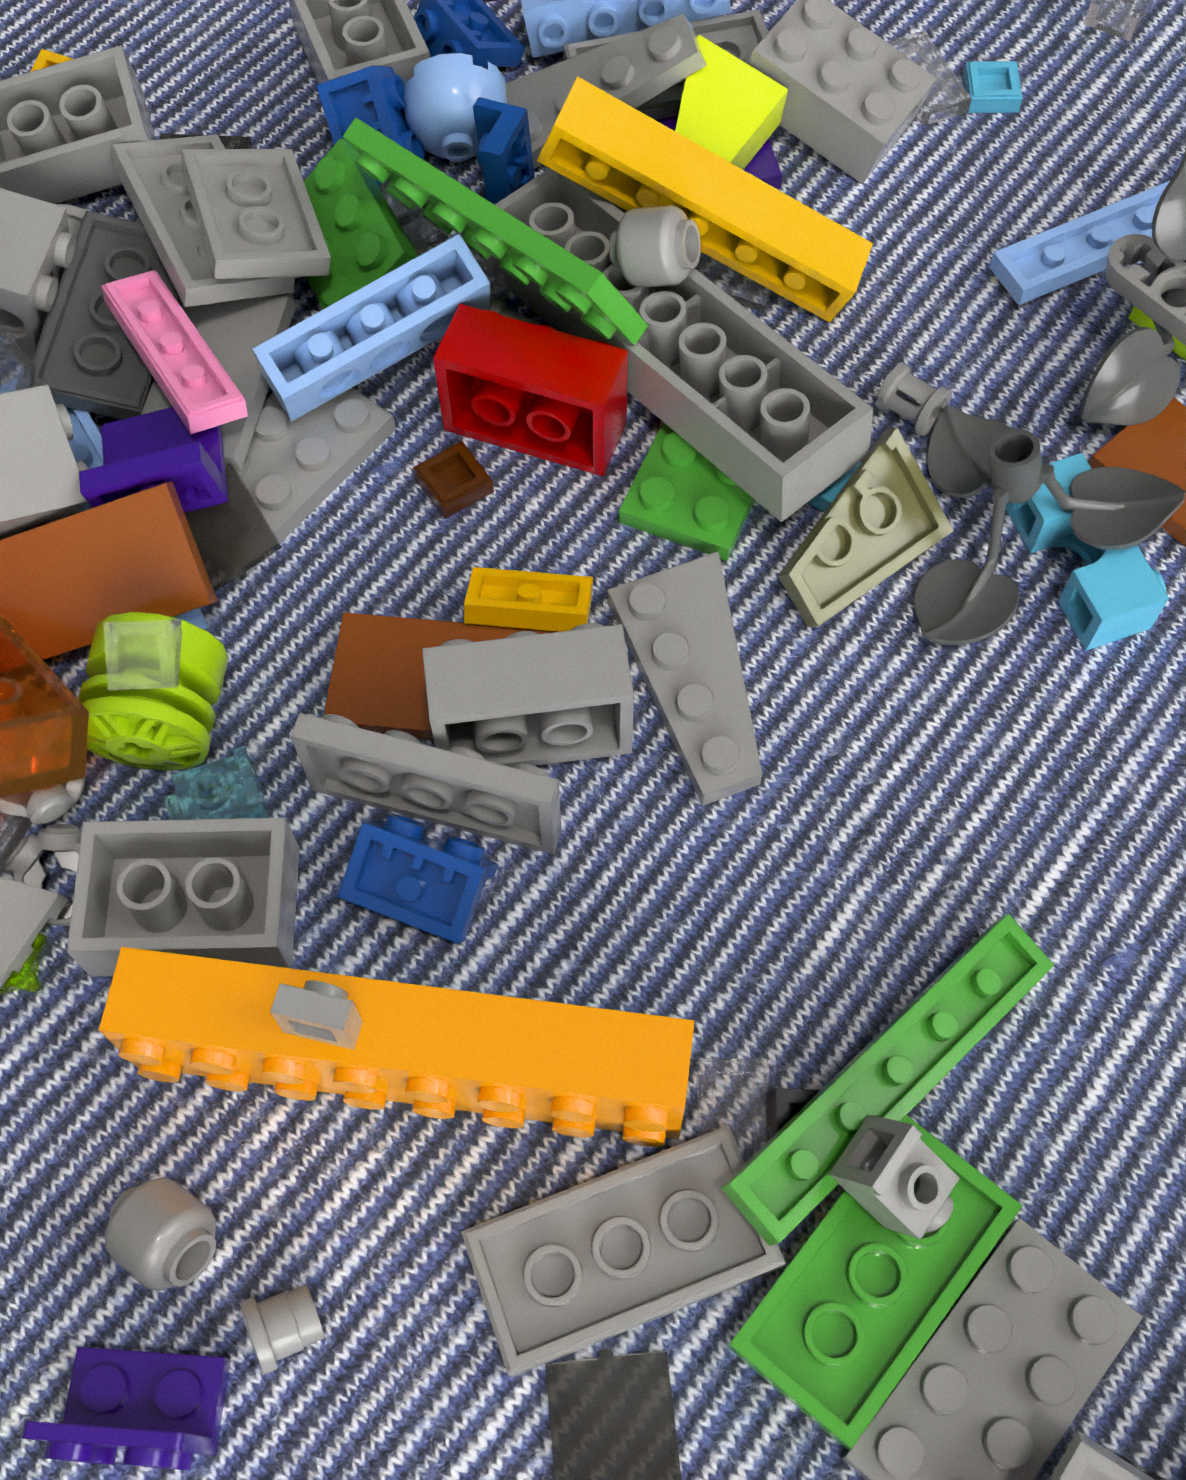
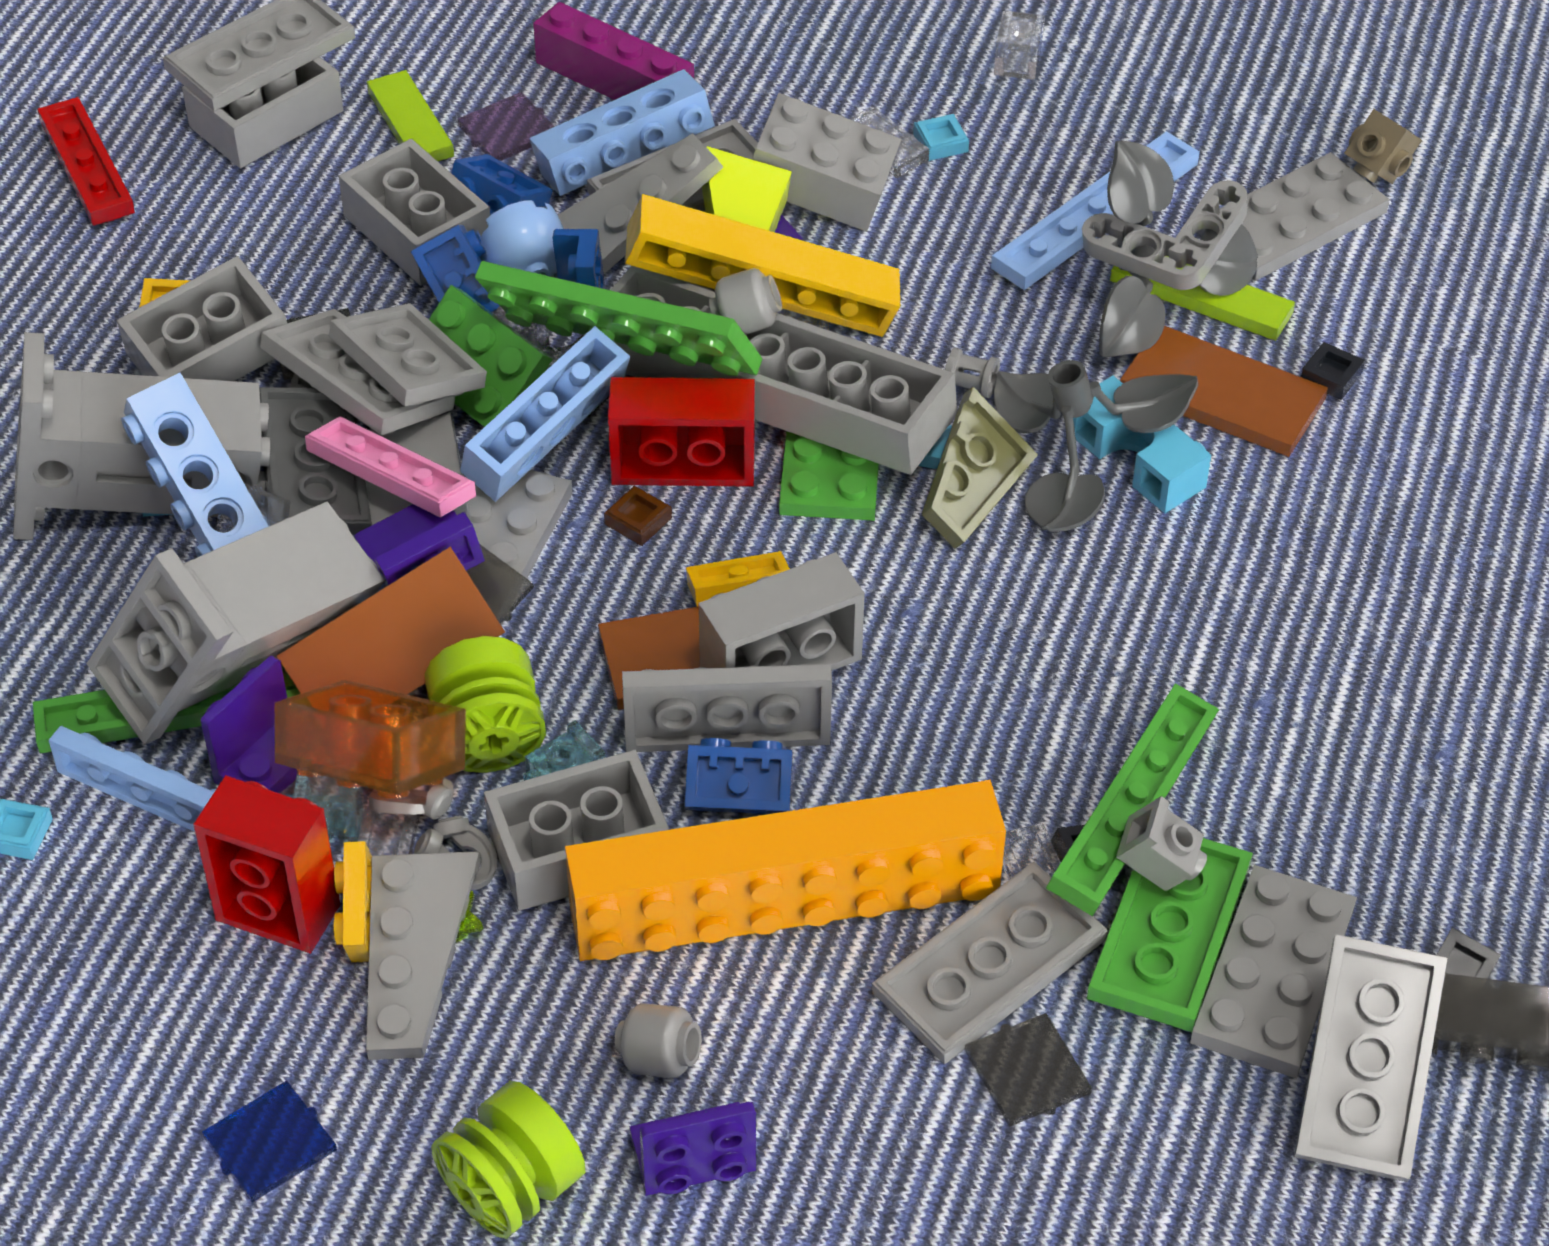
camera: 20 degrees left, 15 degrees down
clear slope [103,619,182,690] -> none
light grey piece [239,1285,324,1375] -> none
light grey plate [270,980,363,1050] -> none
light grey wing [607,551,762,806] -> none

